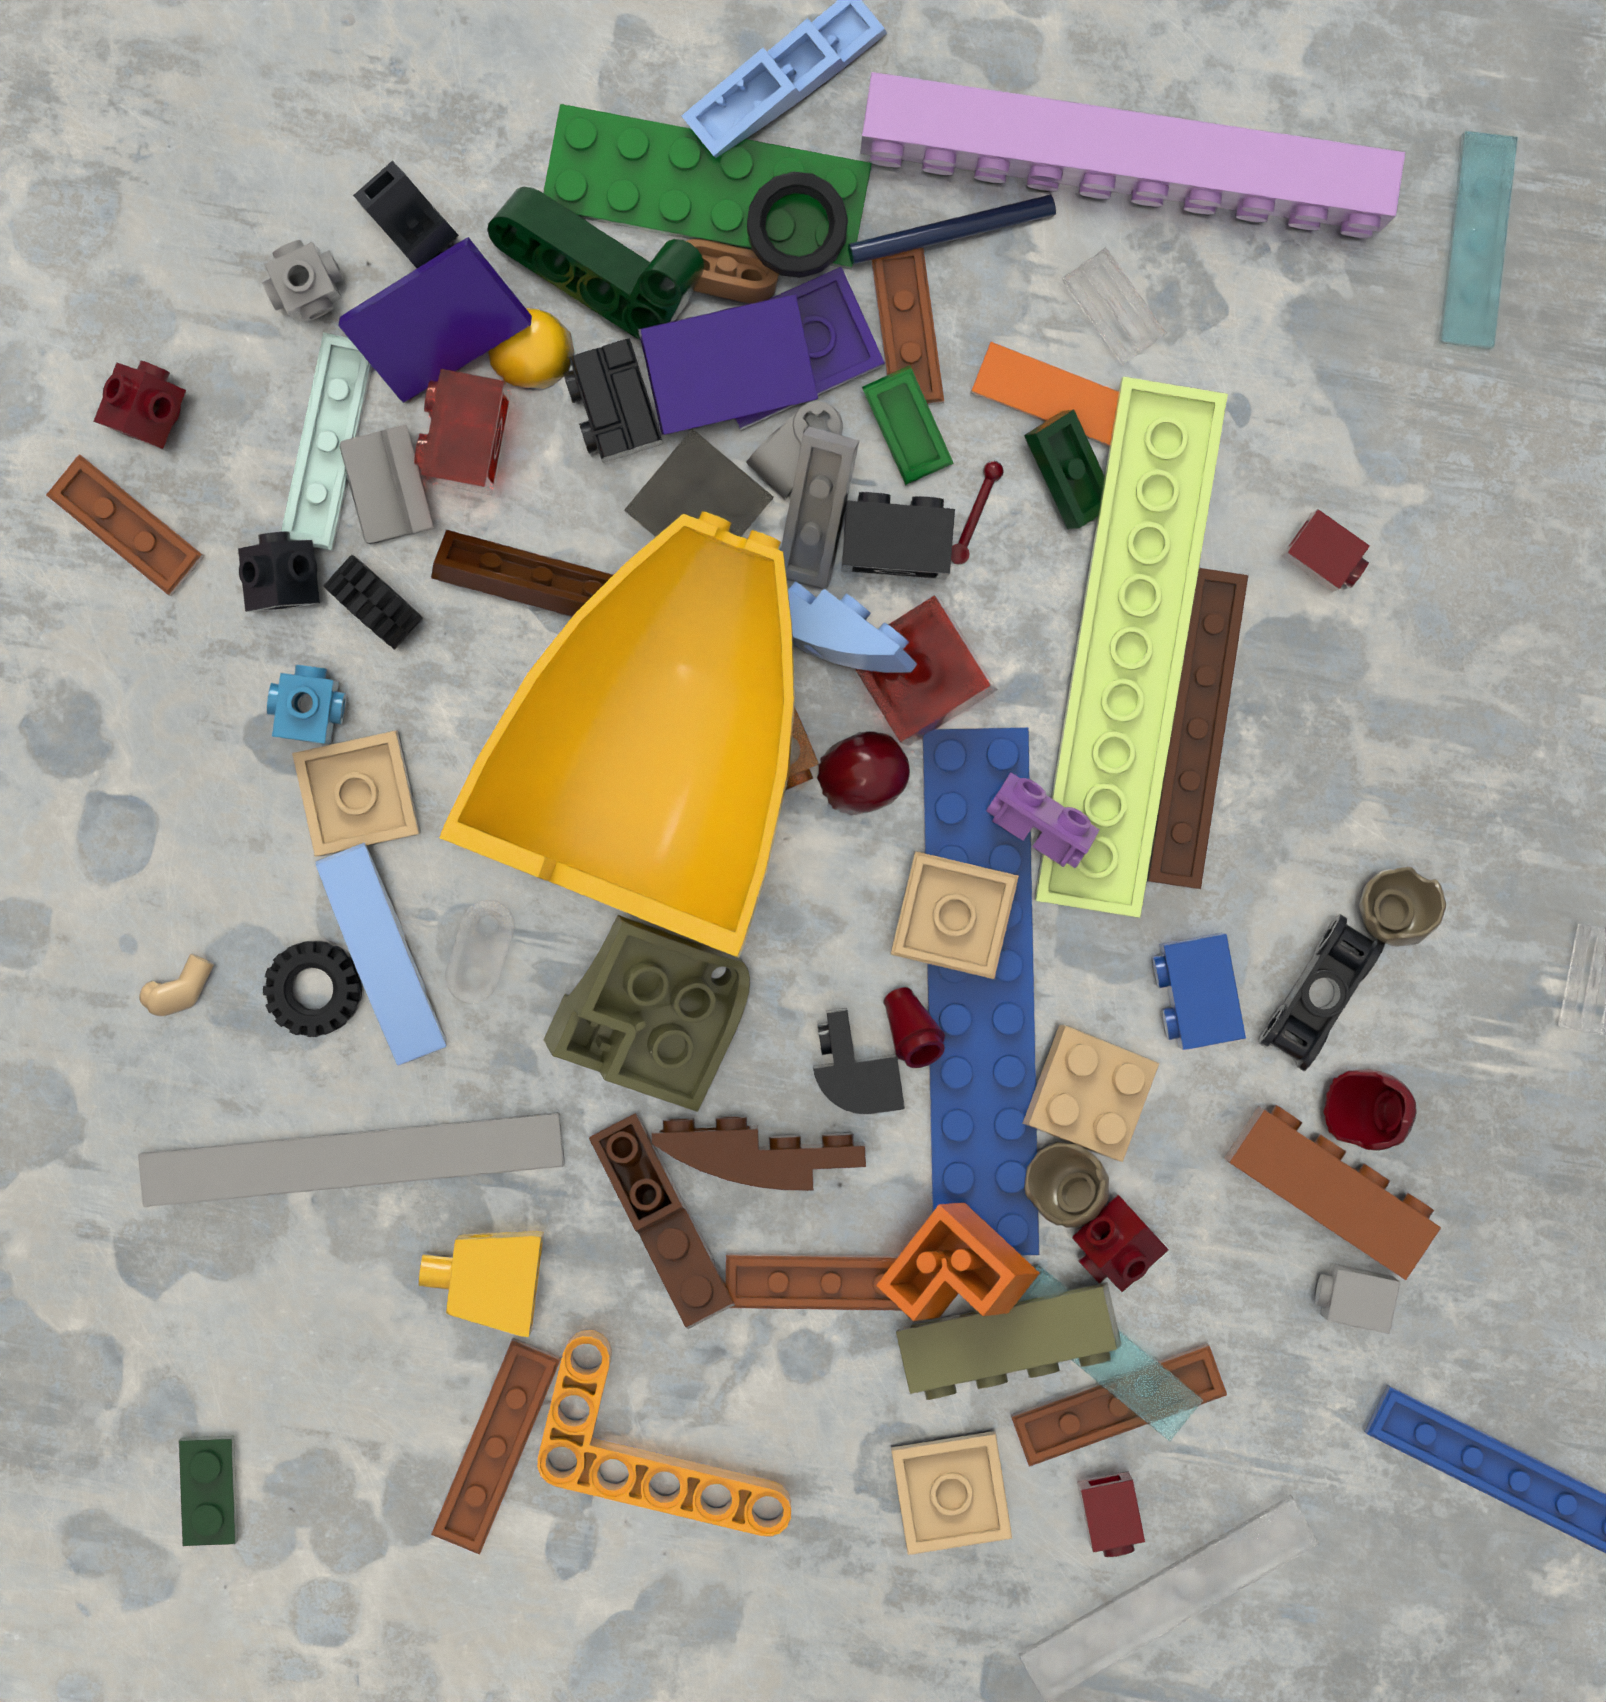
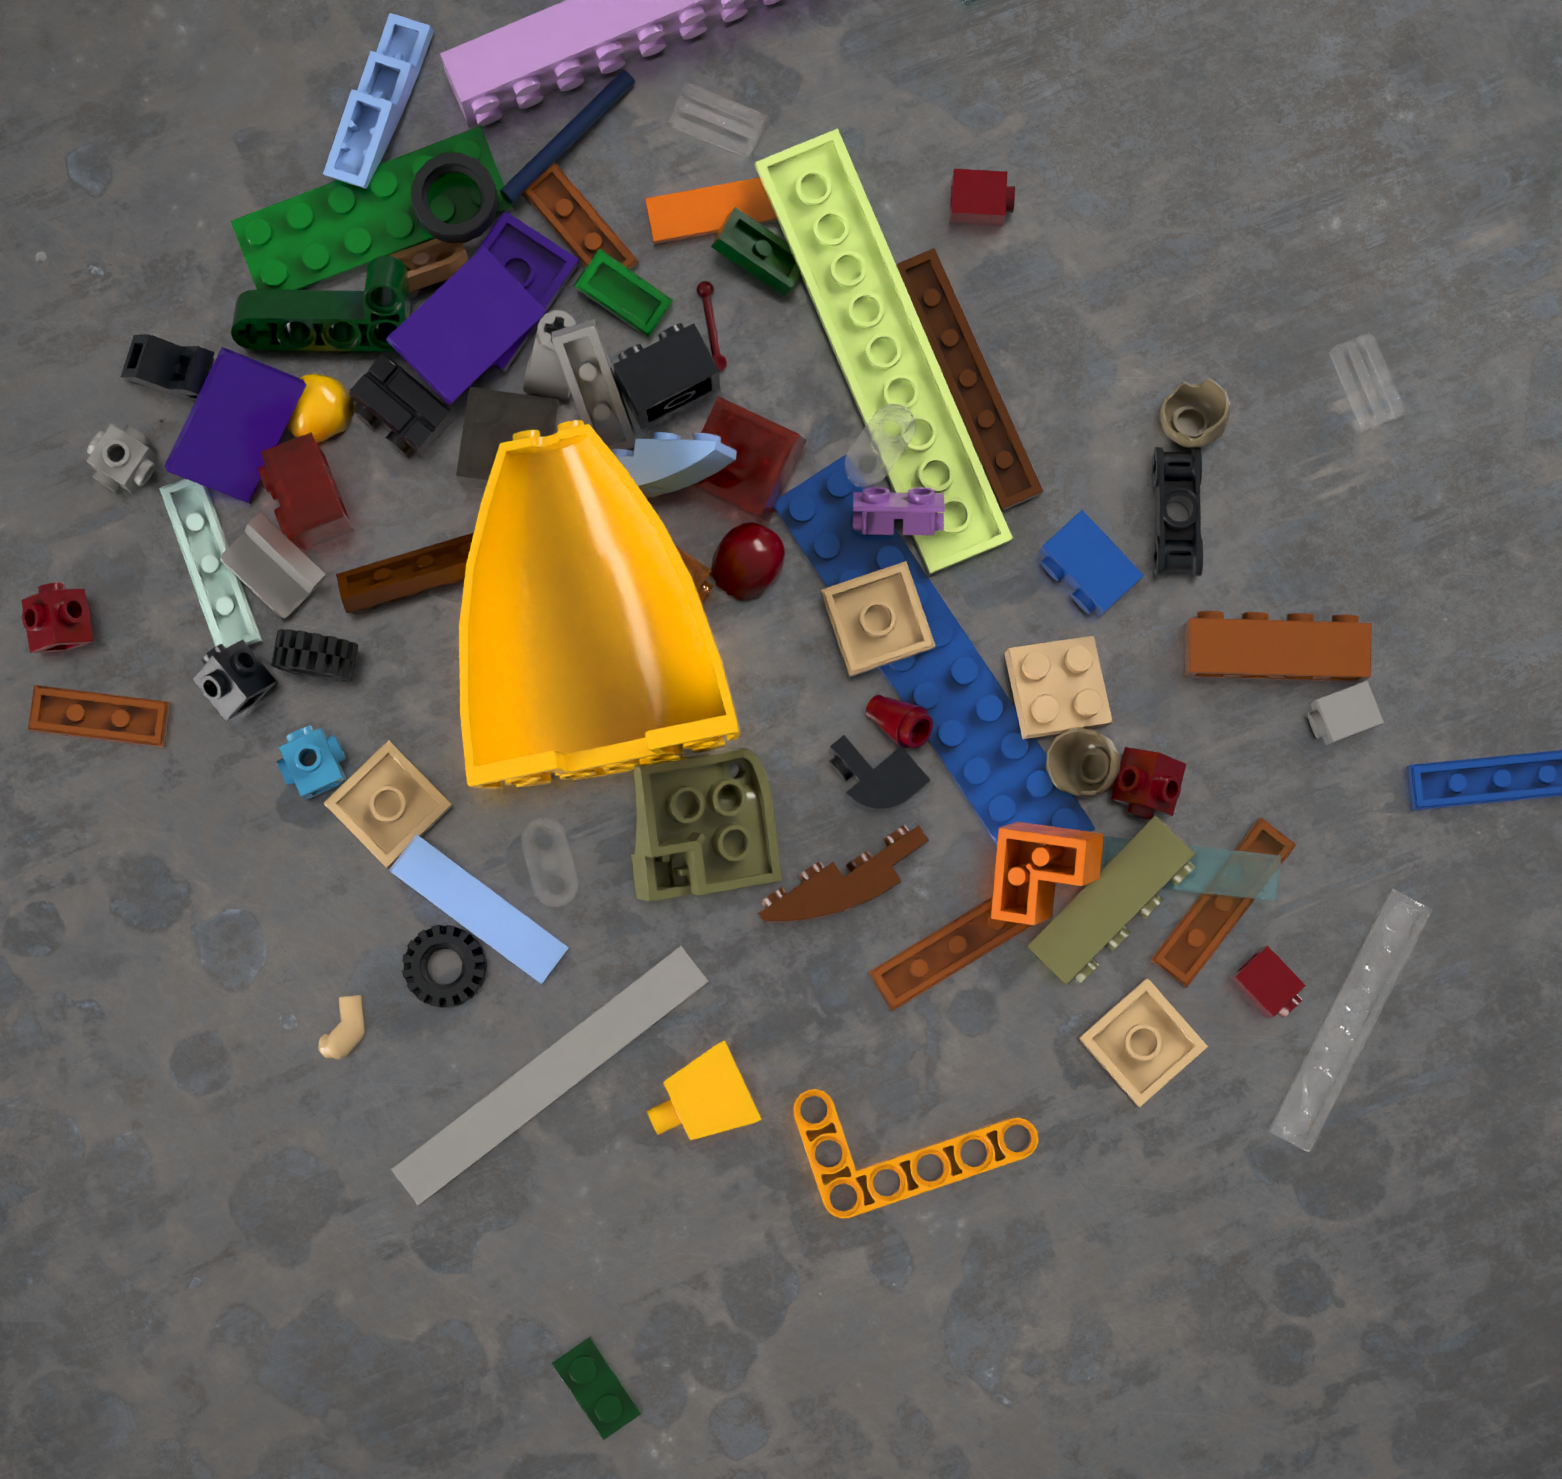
camera: 35 degrees left, 5 degrees down
dark orange tile [431,1338,561,1555] -> none
reddish brown slope [589,1113,735,1329] -> none
dark red hair [1323,1069,1417,1151] -> none
none -> clear plate [844,403,916,488]

